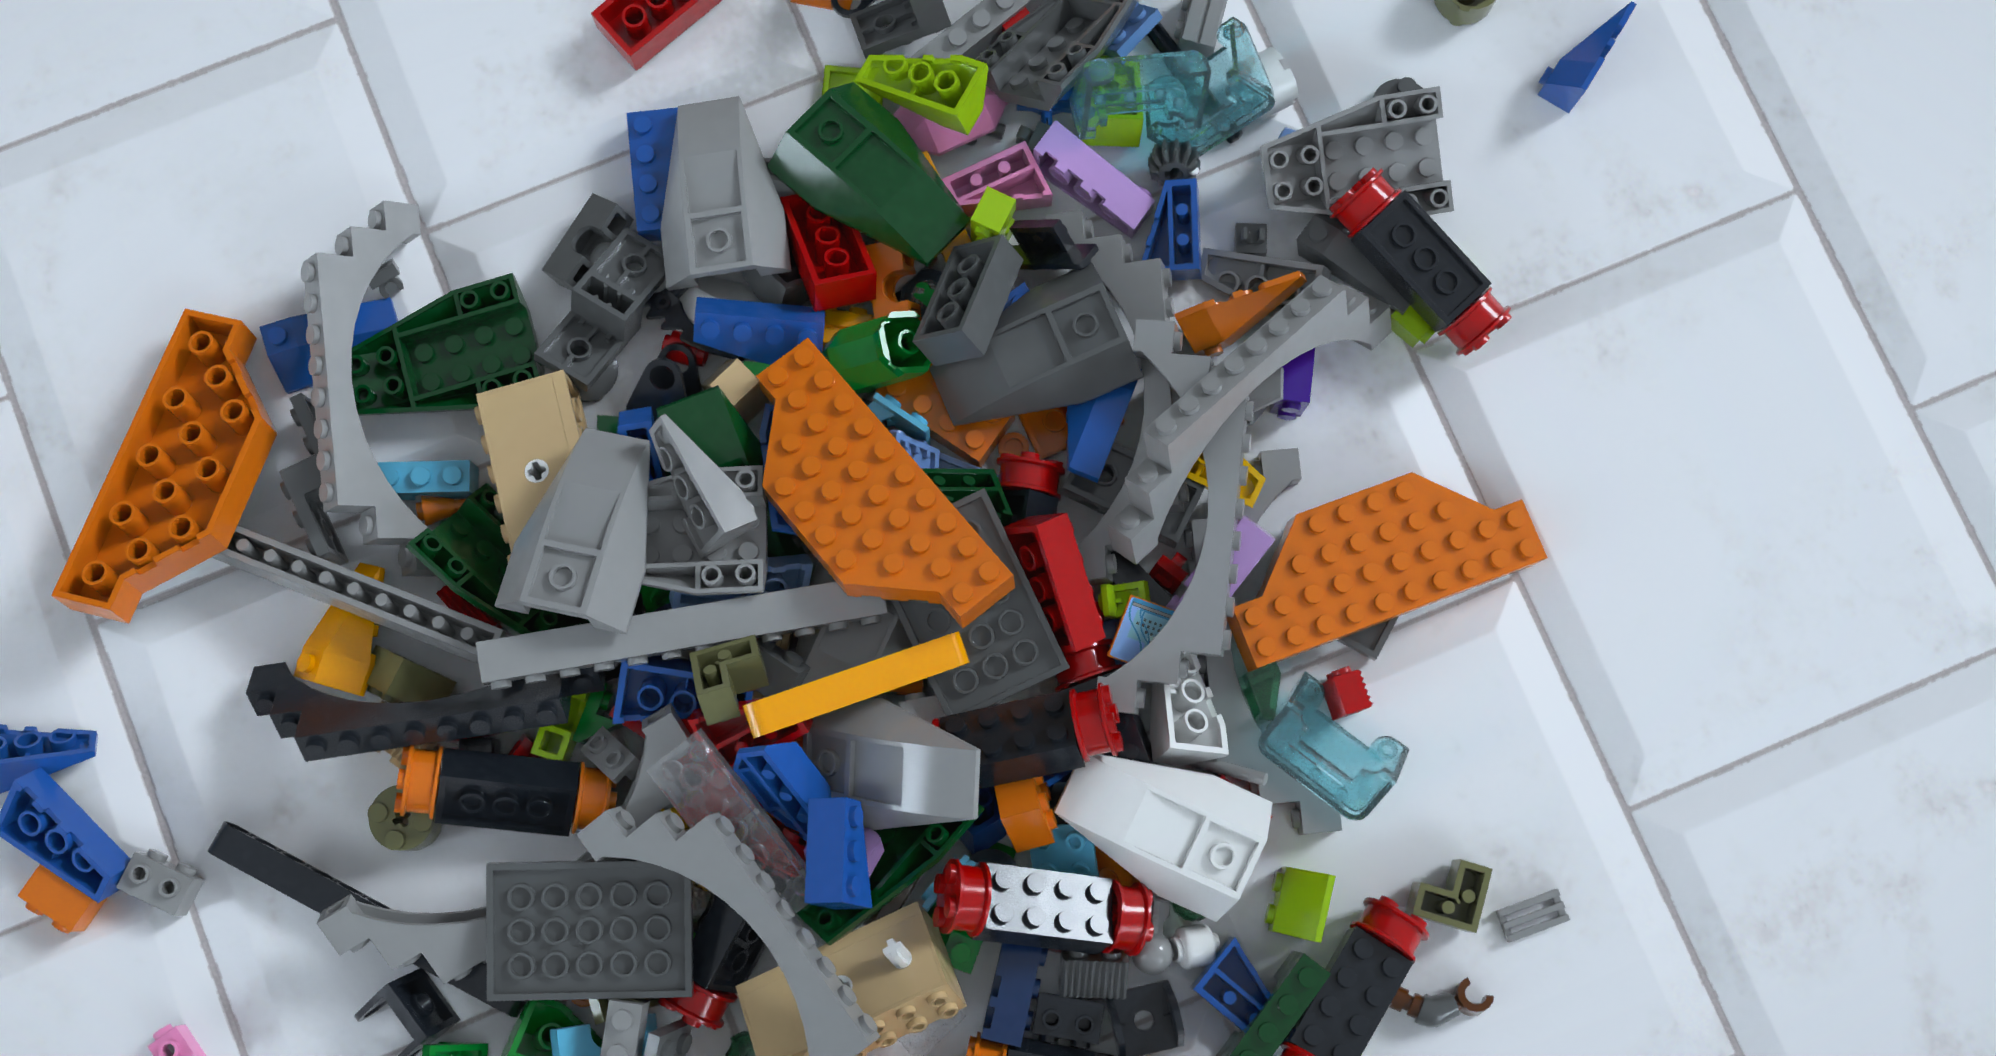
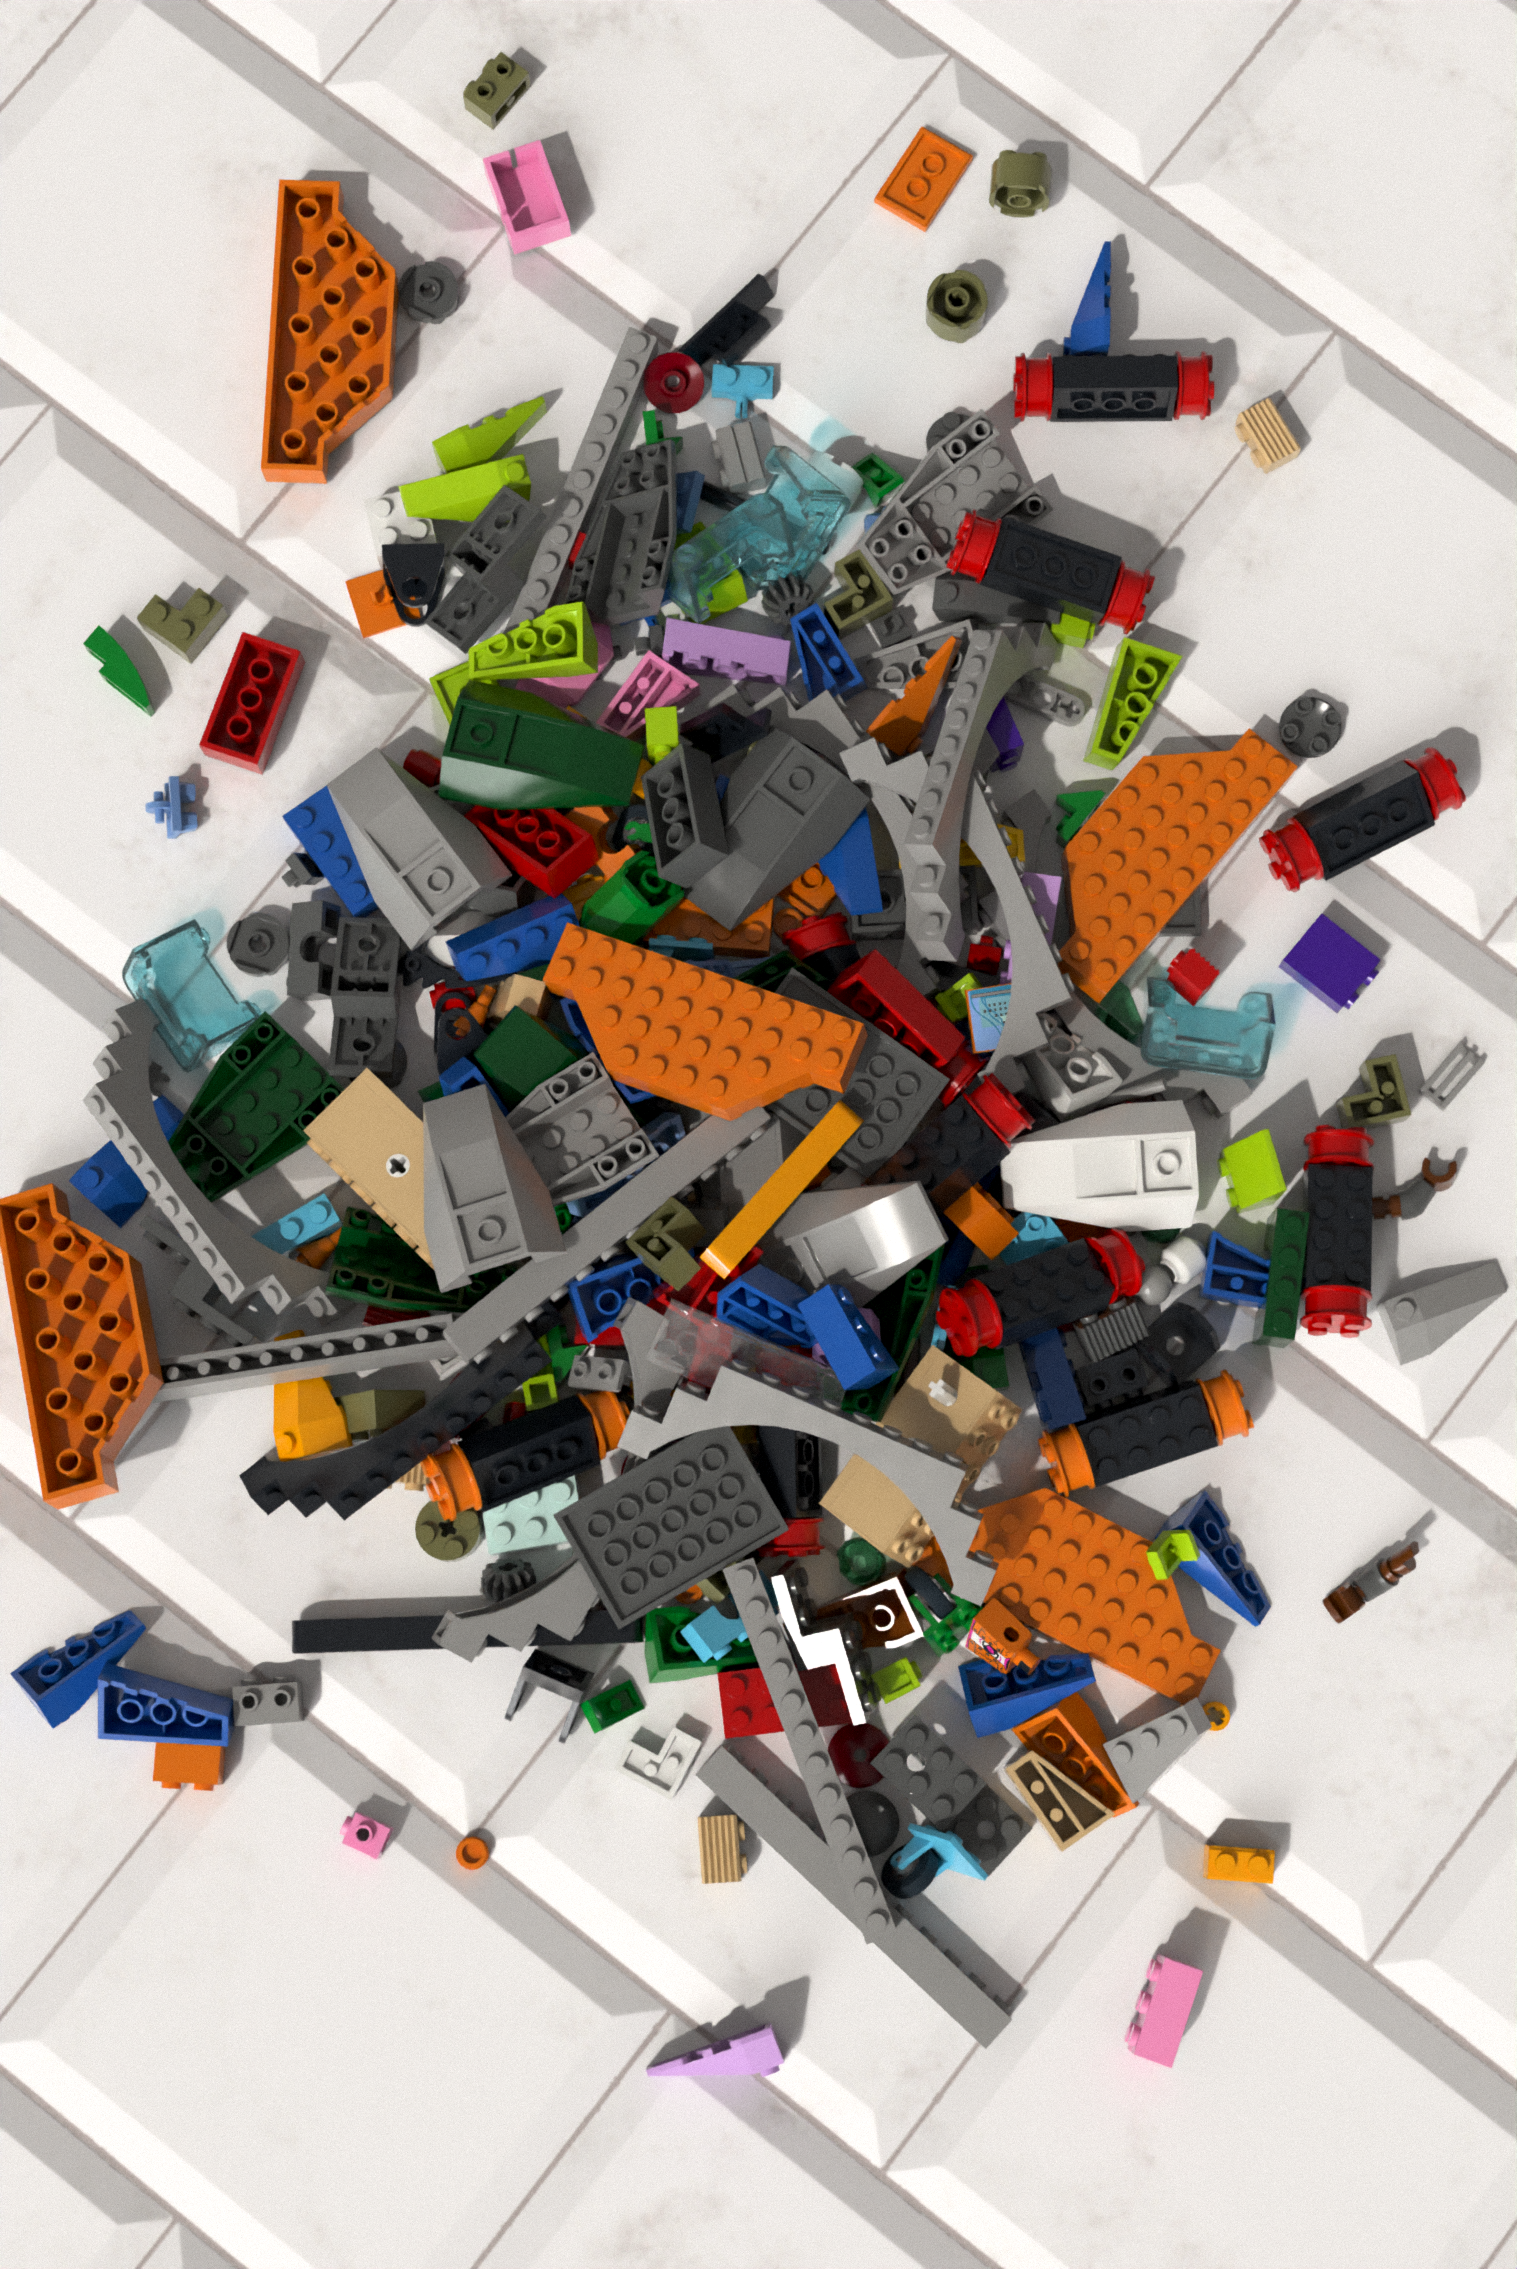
camera: 25 degrees left, 0 degrees up
light grey wedge [649,414,758,559] -> none
none -> clear light blue windscreen [122,919,262,1073]
none -> medium blue hips [145,776,198,839]
none -> dark grey plate [227,913,290,977]
none -> dark grey tile [282,852,324,888]
none -> red brick [403,749,442,788]
none -> orange cone [453,985,497,1037]
none -> dark grey gear [481,1558,536,1603]
none -> light aqua brick [482,1475,580,1556]
none -> olive brick [823,549,893,640]
none -> green slope [851,452,904,508]
none -> light grey beam [1003,675,1085,727]
none -> black brick [1013,351,1214,422]
none -> green slope [1055,790,1106,849]
none -> lime wedge [1083,637,1183,770]
none -> tan brick [1235,398,1301,474]
none -> black brick [1259,747,1466,892]
none -> dark grey dish [1279,696,1341,758]
none -> dark purple brick [1279,913,1381,1013]

